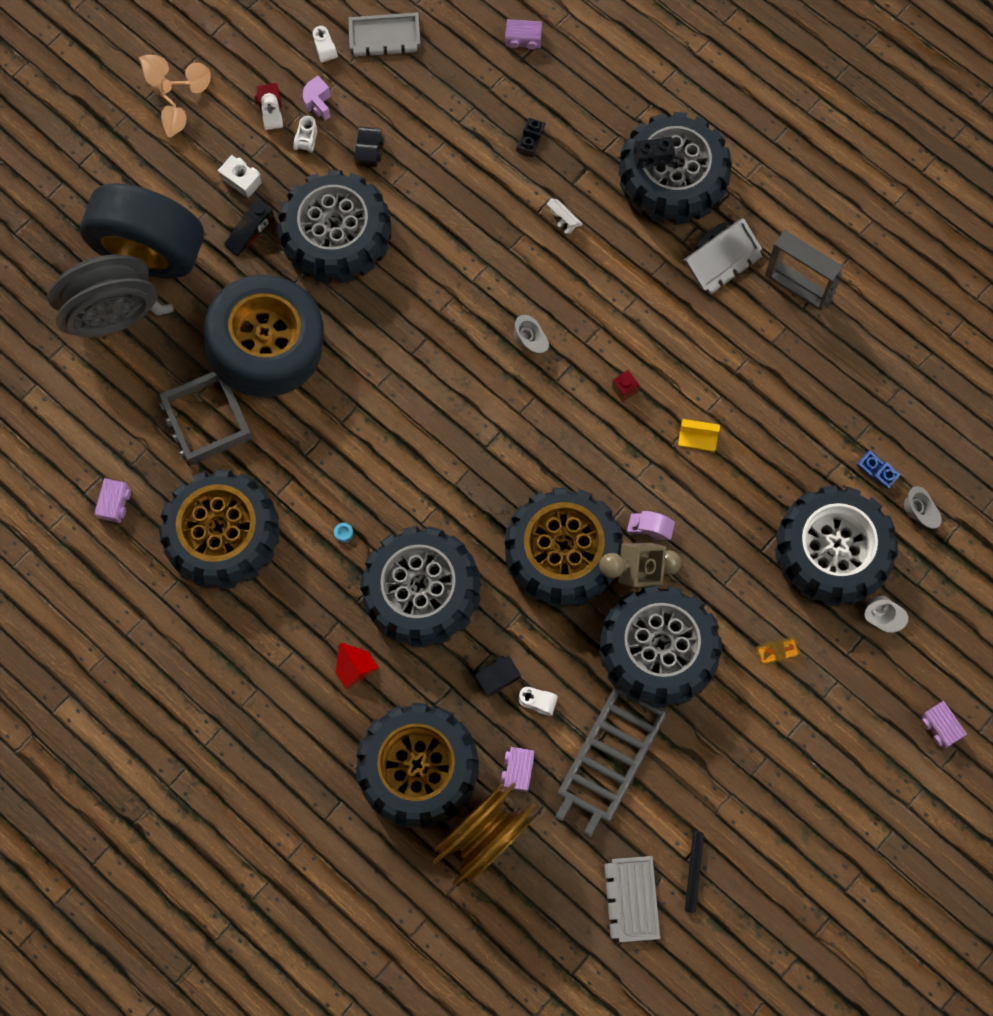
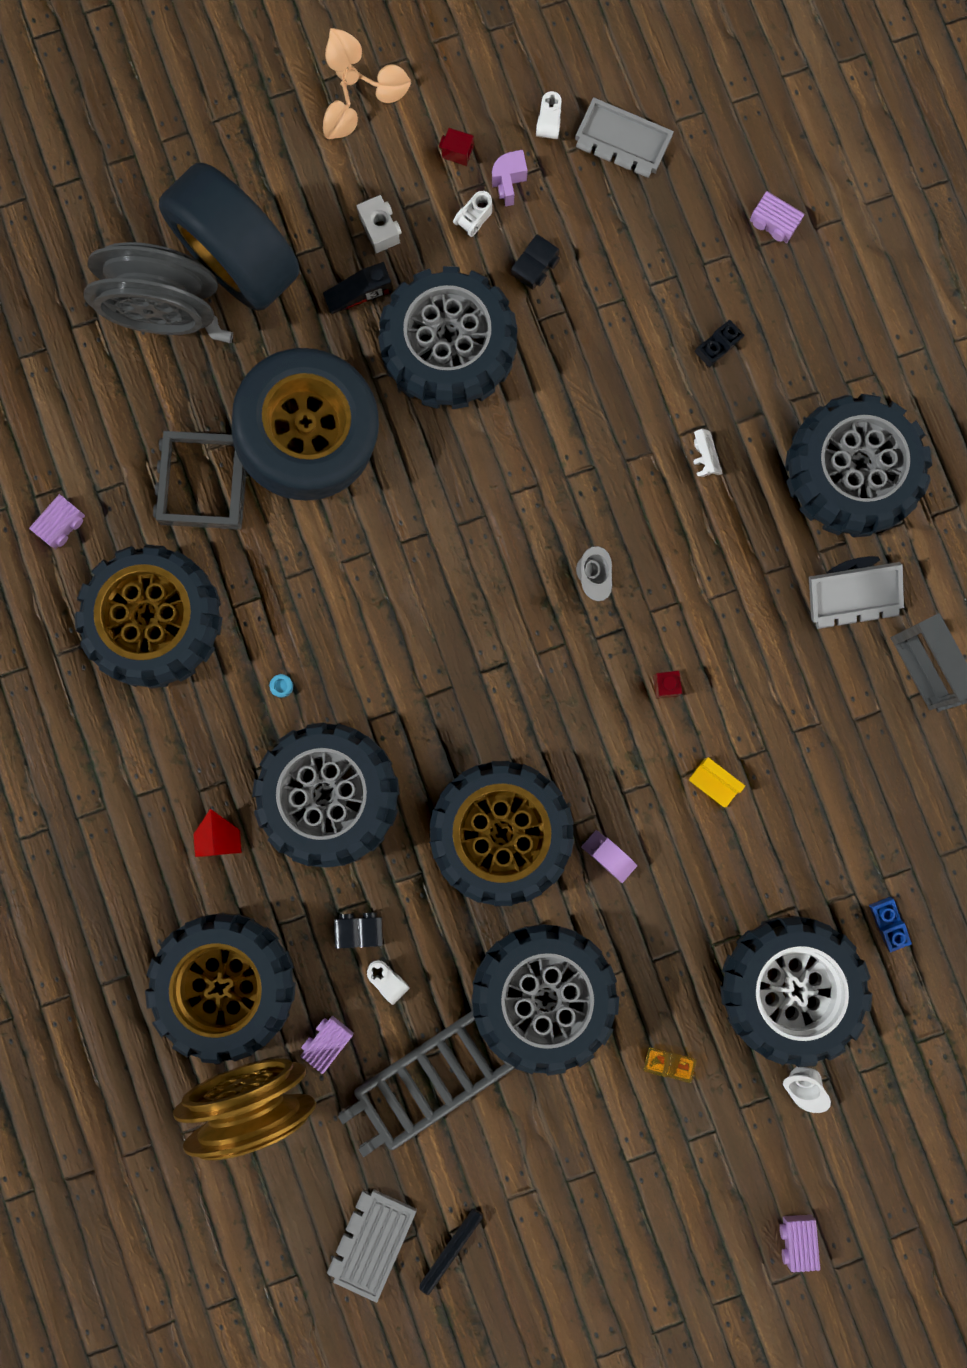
camera: 25 degrees right, 10 degrees up
white piece [261,93,283,130] -> none
dark tan brick [599,543,682,587] -> none
black brick [633,137,675,169] -> none
light grey piece [904,486,942,529] -> none

